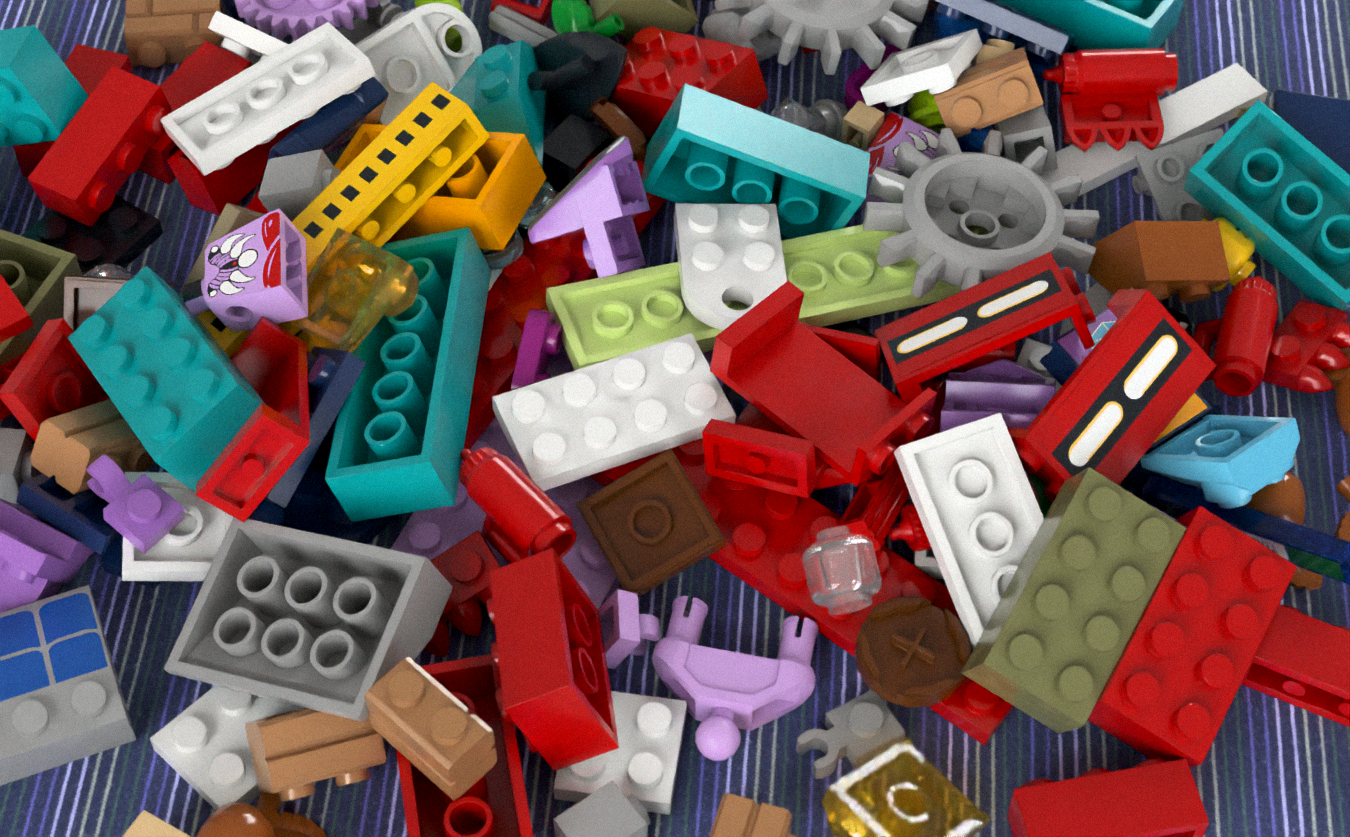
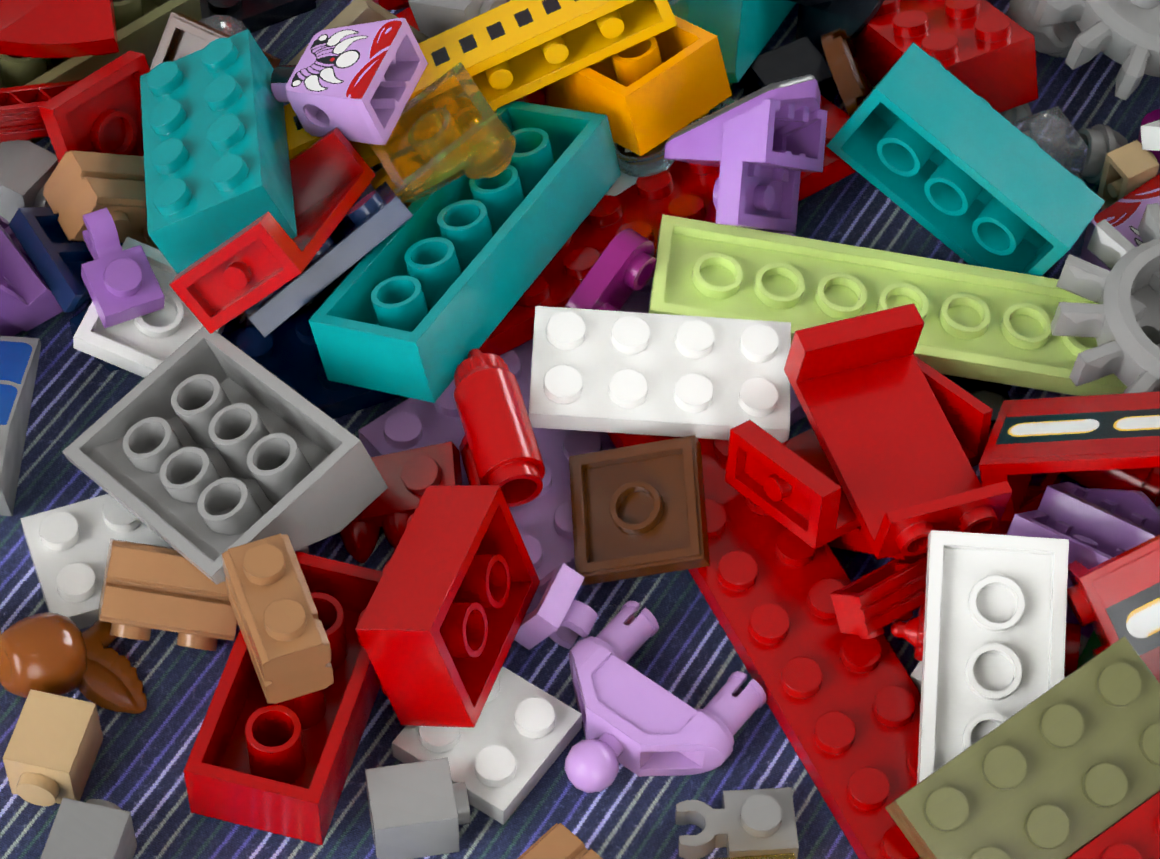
camera: 25 degrees right, 0 degrees up
white plate [673,203,787,330] -> none
clear head [802,526,882,615] -> none
reddish brown tile [854,597,971,707] -> none

